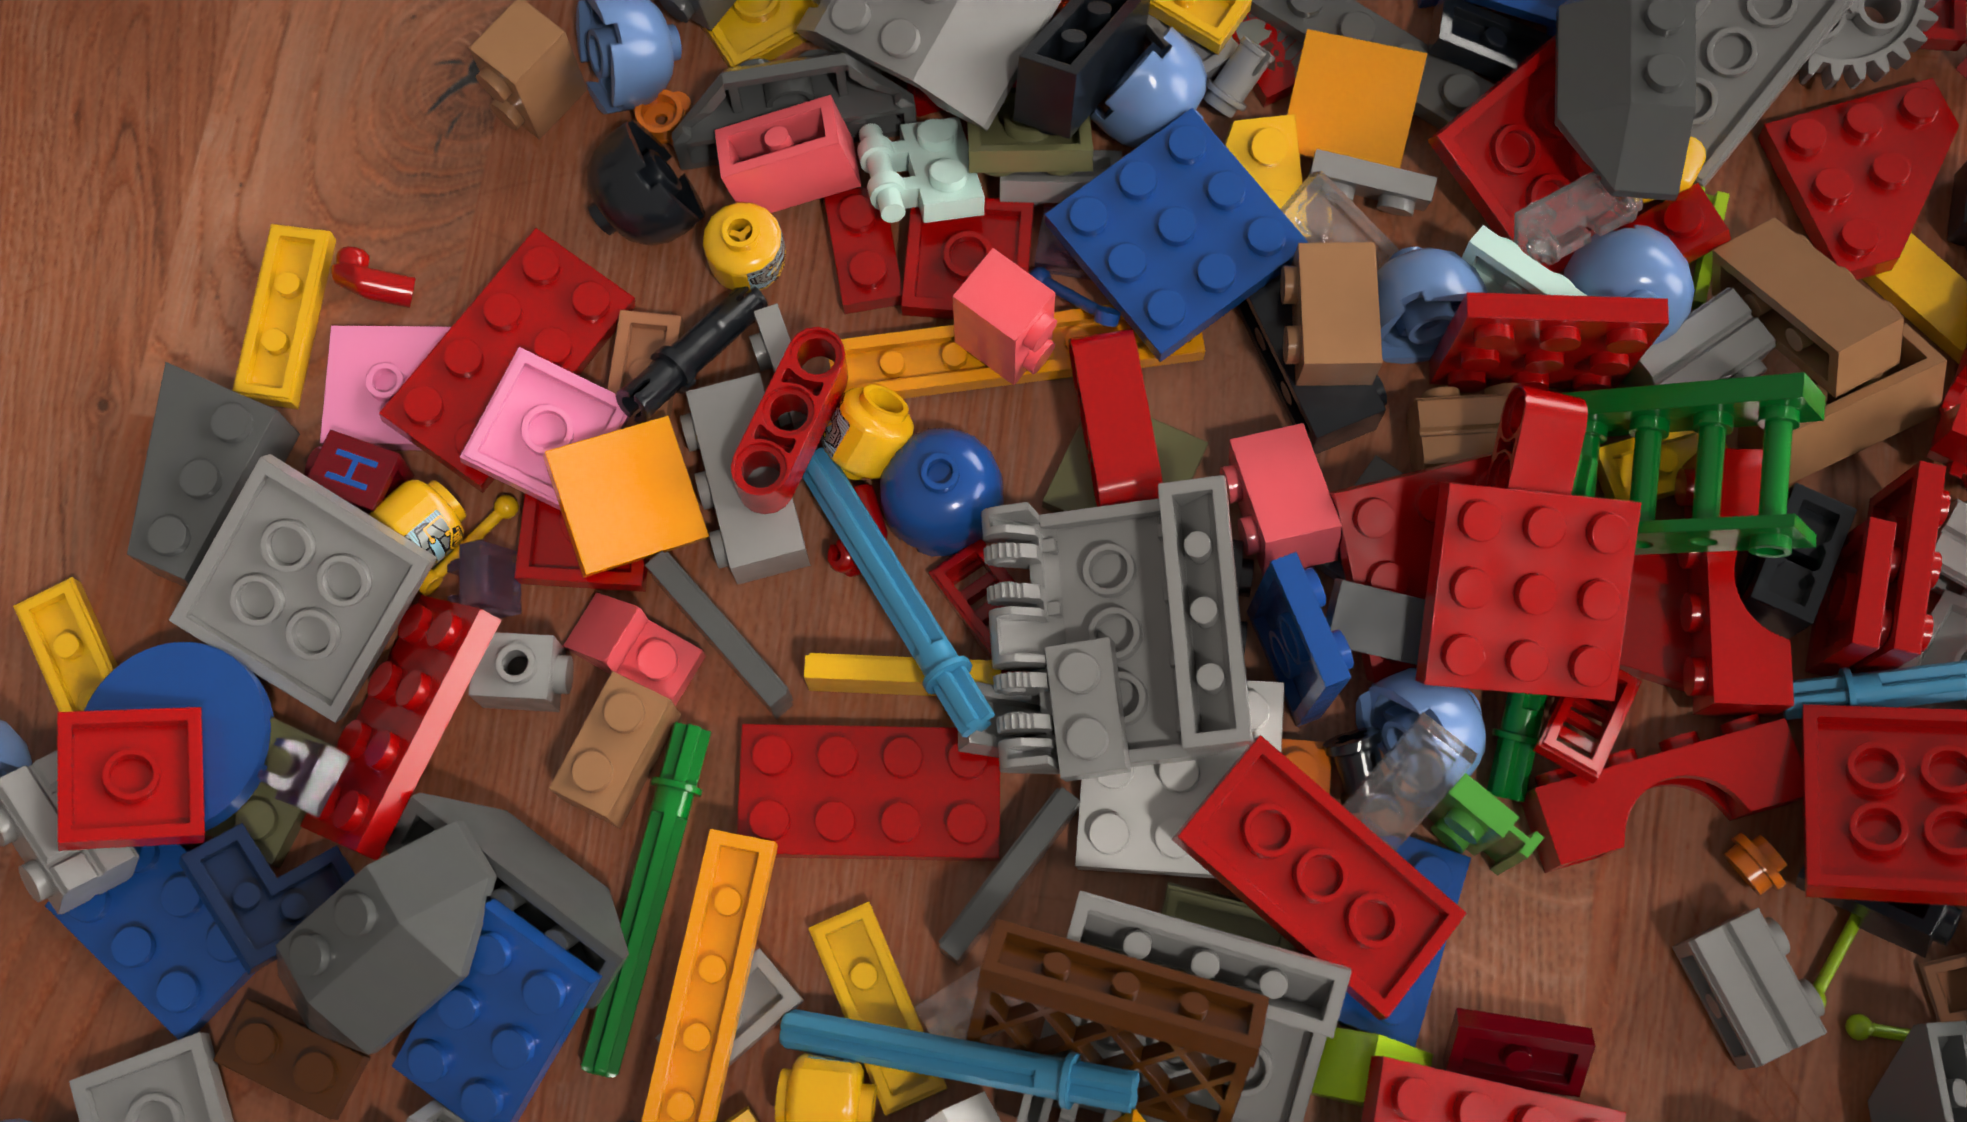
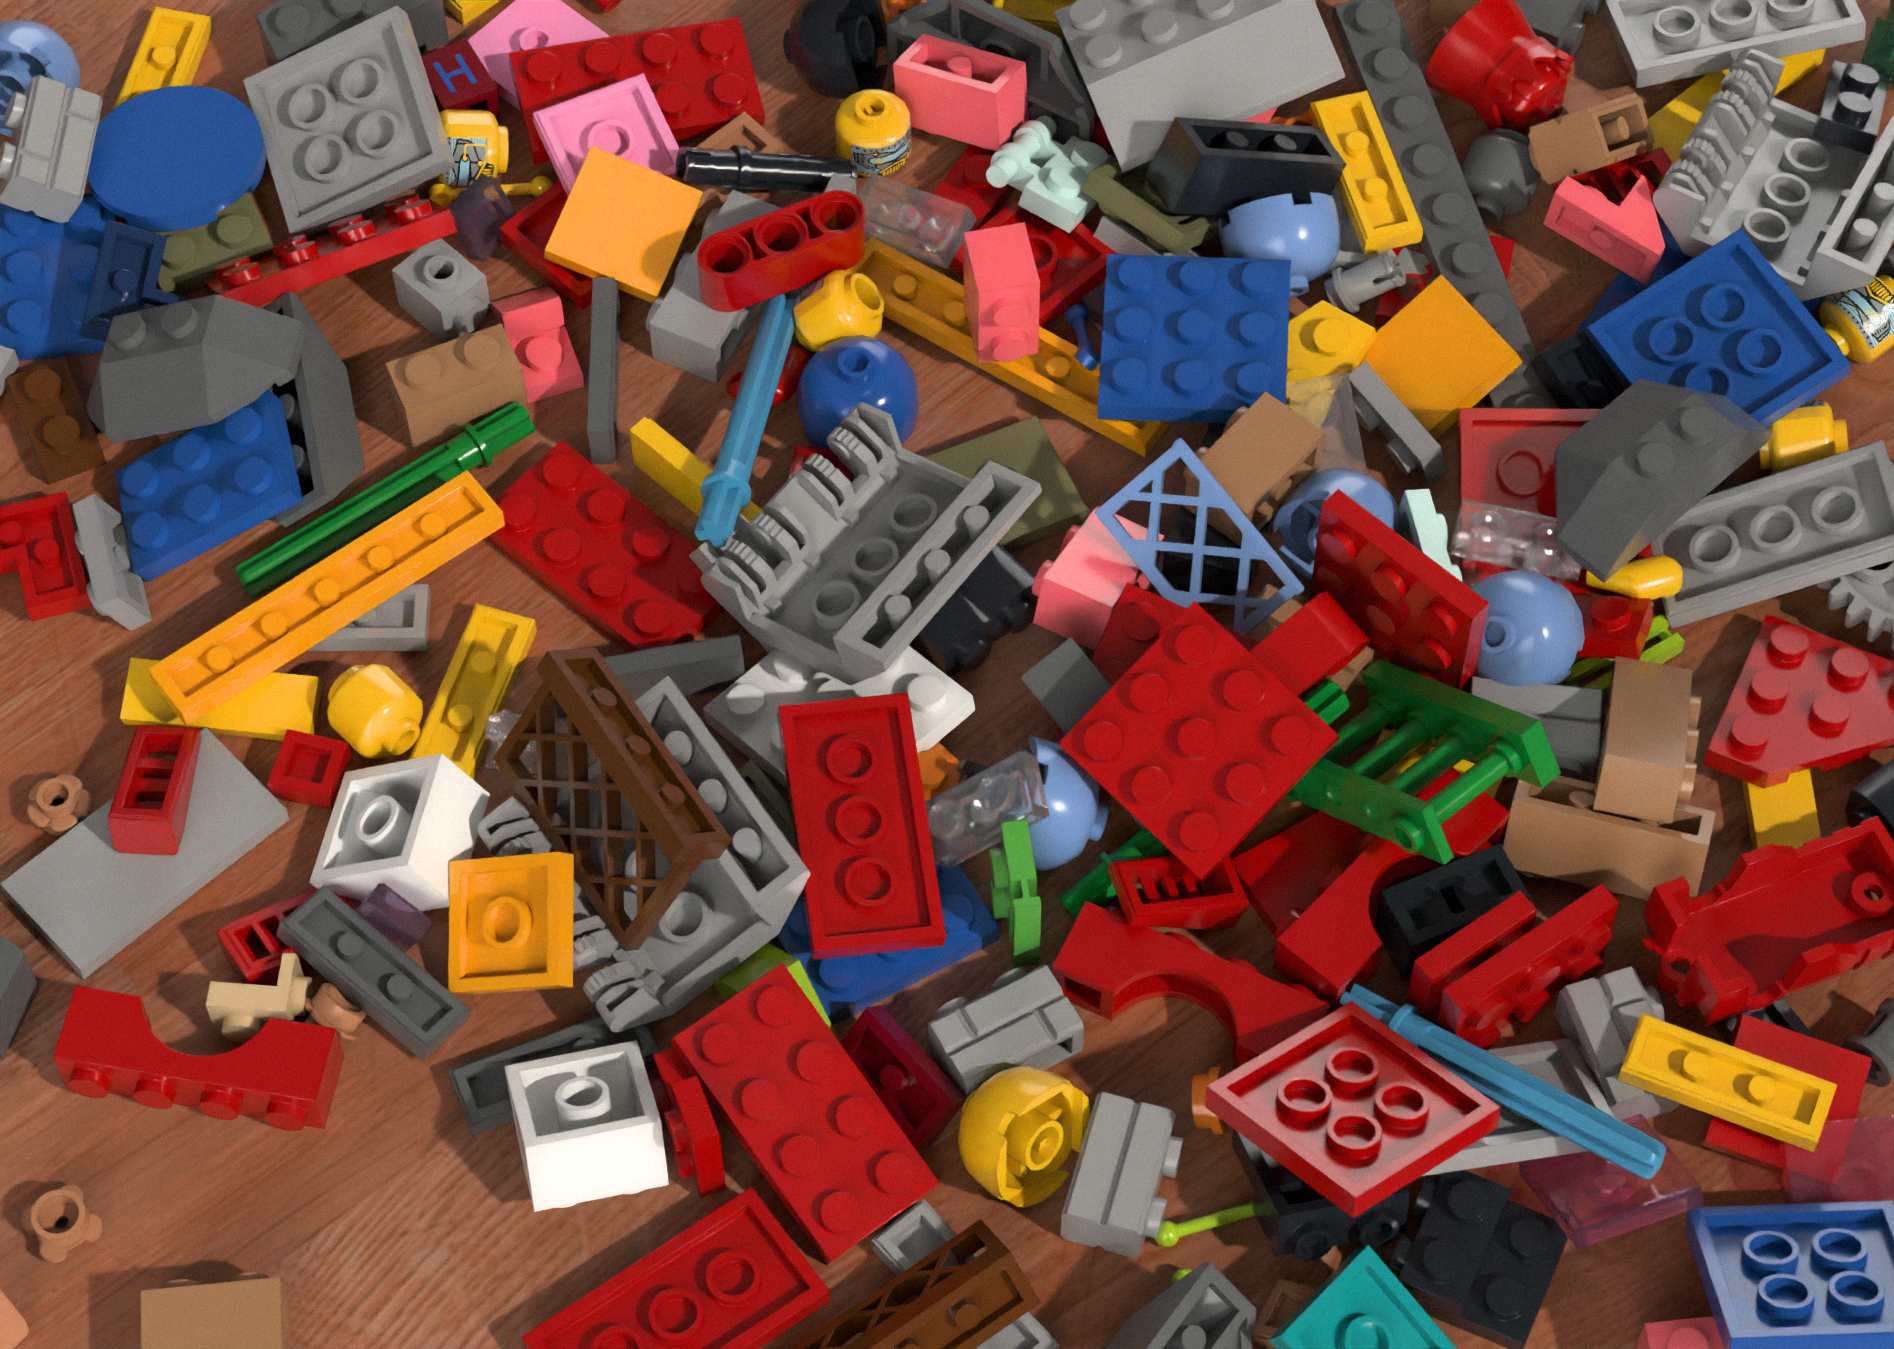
camera: 40 degrees right, 15 degrees down
red tile [57,707,205,851] -> none
tile [257,737,350,817] -> none
dark azure axle [779,1009,1140,1113] -> none
light grey plate [1045,637,1131,782] -> none
red beam [1068,329,1163,507] -> none
blue plate [1246,552,1354,727] -> none
none -> clear plate [857,173,977,268]
none -> light grey brick [927,964,1084,1106]
none -> yellow cylinder [958,1066,1091,1208]
none -> medium blue window [1094,438,1304,635]

